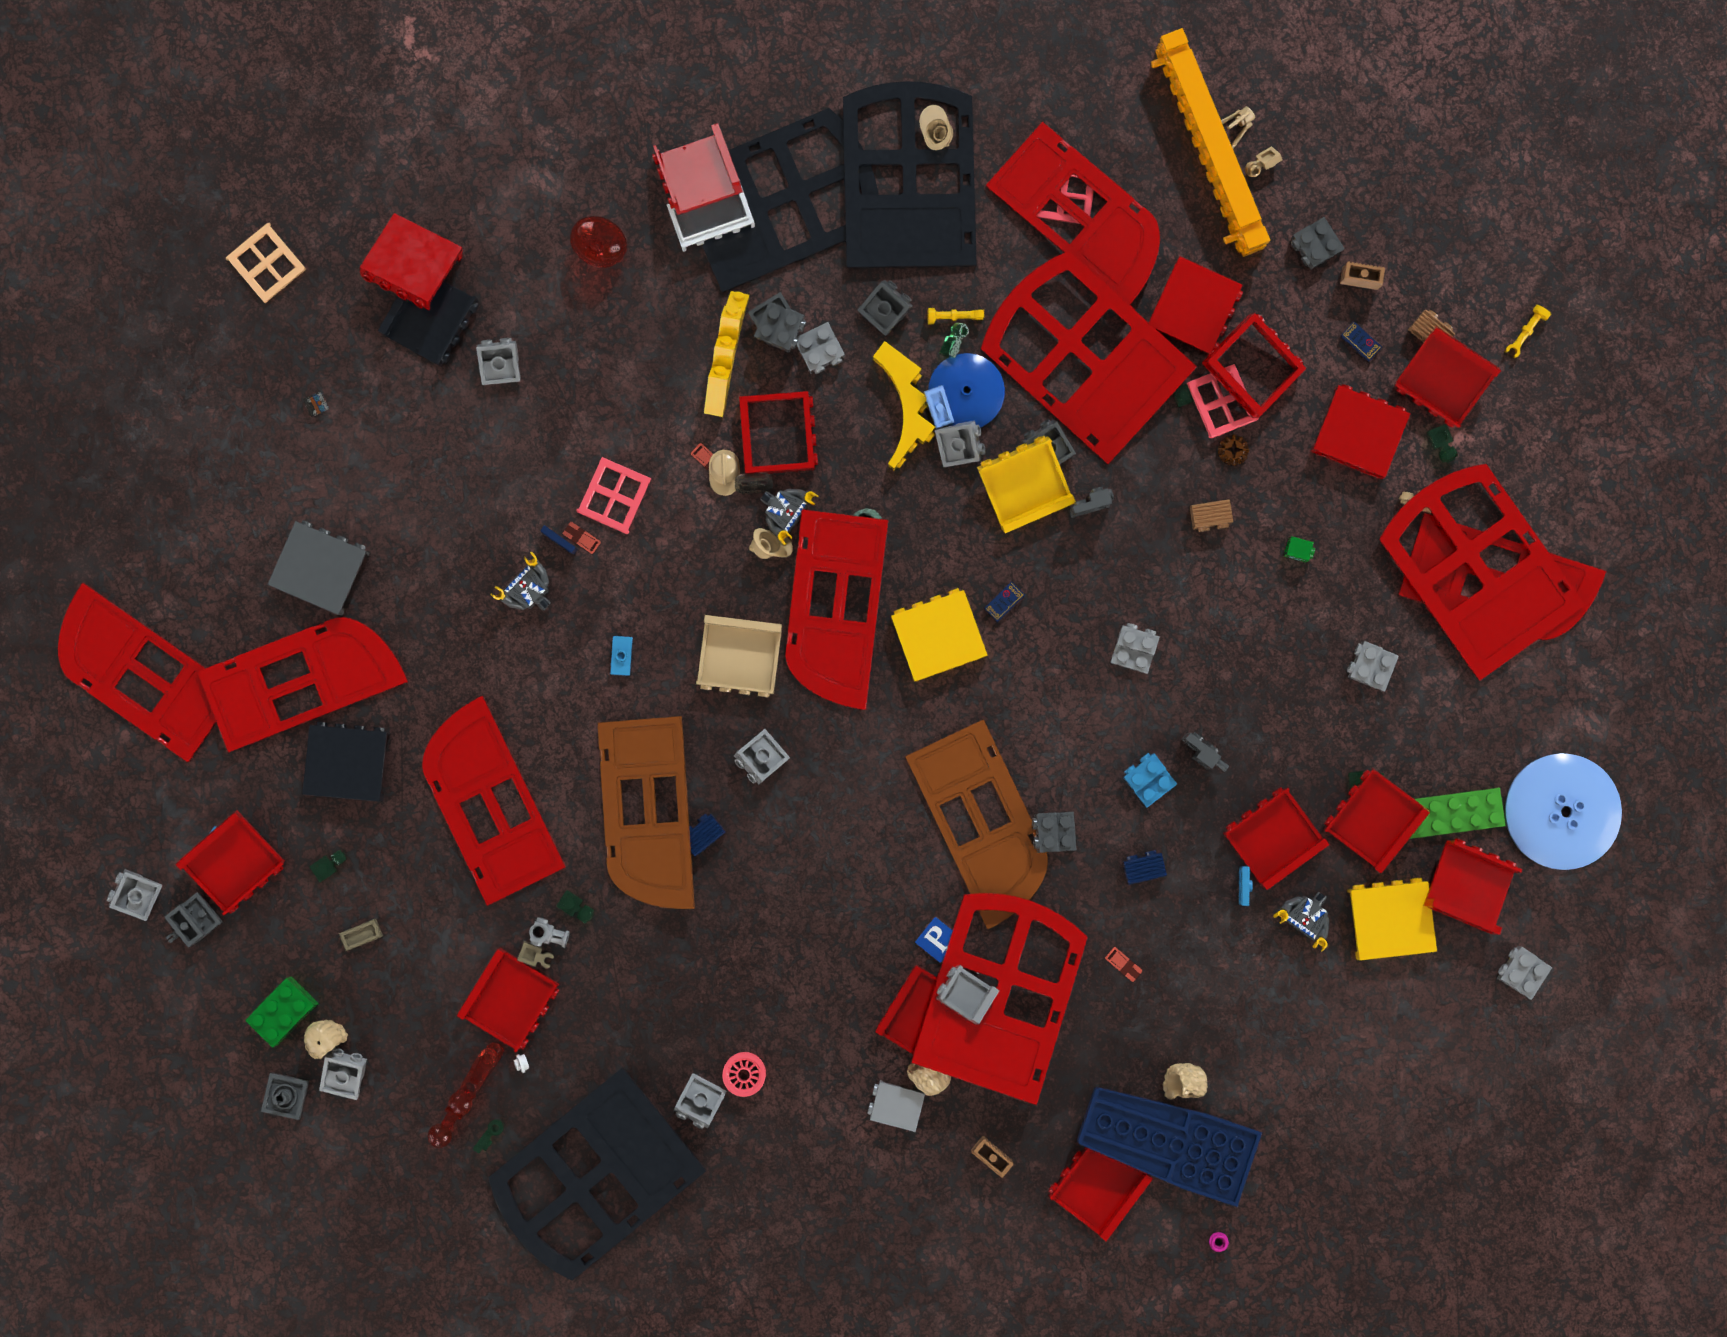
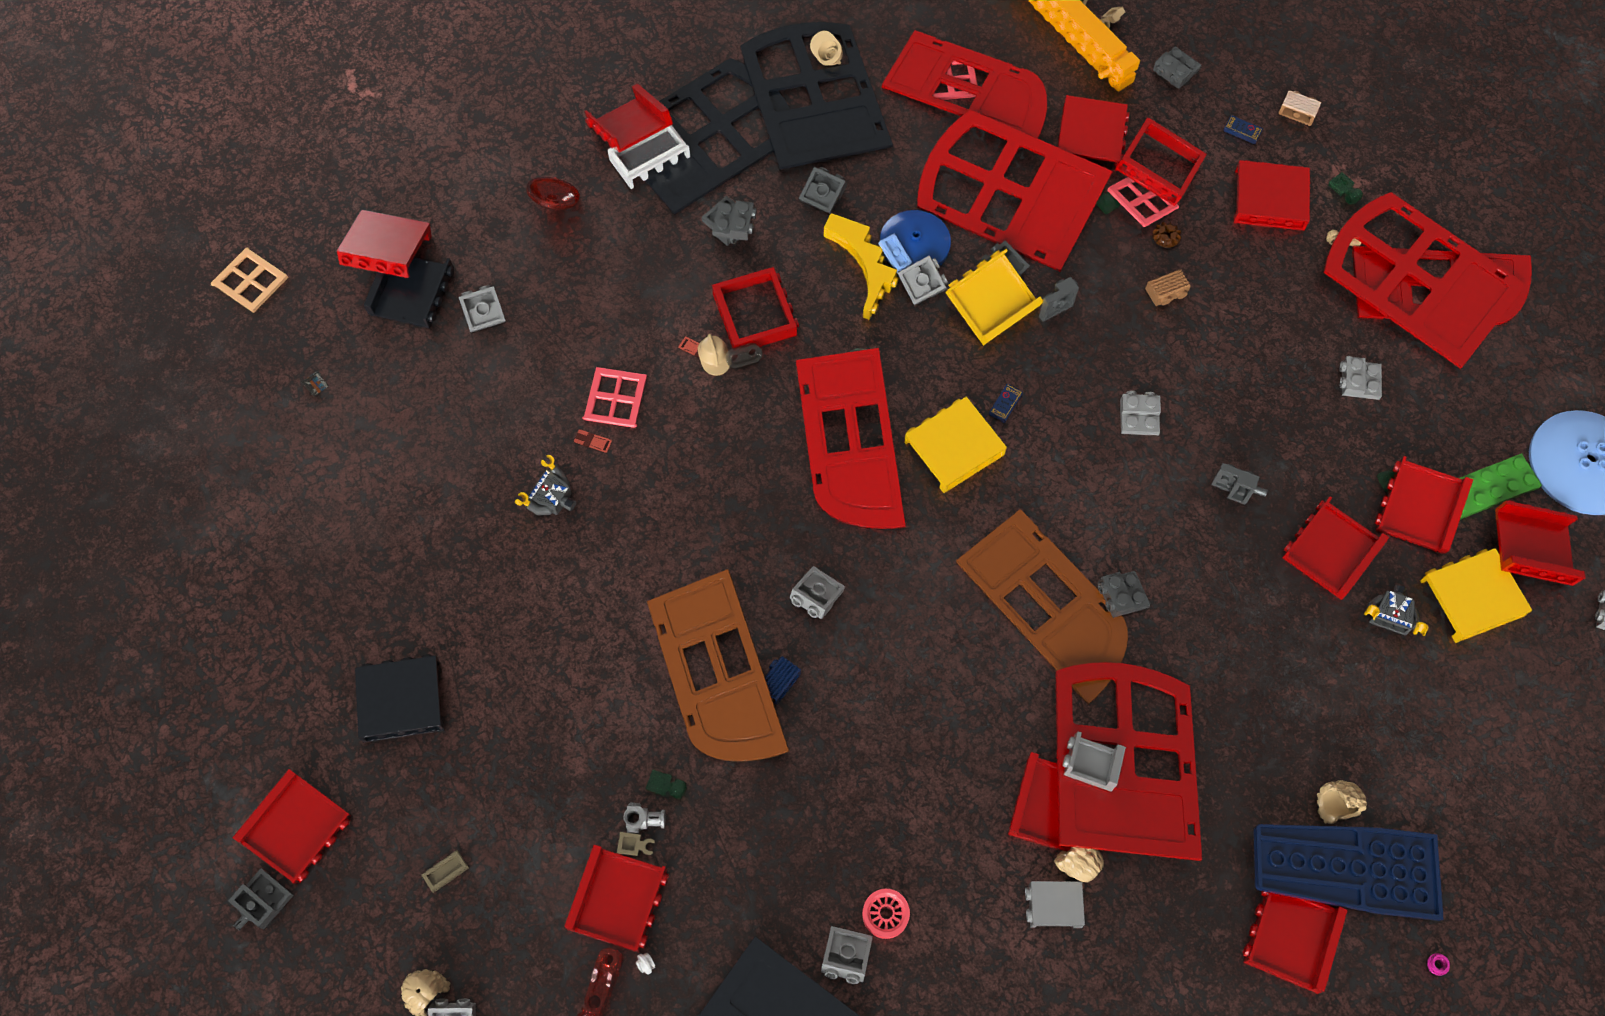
camera: 15 degrees left, 20 degrees down
red door [58,583,217,762] -> none
light grey plate [106,869,162,921] -> none
red door [197,617,408,752] -> none
green brick [245,976,319,1048] -> none
dark grey panel [267,520,370,616] -> none
clear green plate [309,850,347,882] -> none
red door [422,696,566,906] -> none
dark blue tile [540,525,578,555] -> none
dark azure plate [610,636,633,676] -> none
tan panel [696,615,782,697] -> none
yellow arch [704,291,749,417] -> none
tan piece [749,528,793,559] -> none
torso [760,489,819,545] -> none
light grey plate [796,322,845,374] -> none
blue piece [915,917,979,974] -> none
yellow piece [927,308,984,325] -> none
clear green plate [939,322,969,358] -> none
medium nougat brick [971,1136,1013,1178] -> none
clear red sticker [1105,947,1142,982] -> none
dark blue brick [1122,850,1167,885] -> none
dark azure plate [1123,753,1177,808] -> none
dark azure plate [1239,866,1253,906] -> none
green brick [1283,536,1315,563] -> none
medium nougat brick [1340,261,1385,290] -> none
red panel [1395,326,1501,428] -> none
yellow piece [1504,305,1551,358] -> none

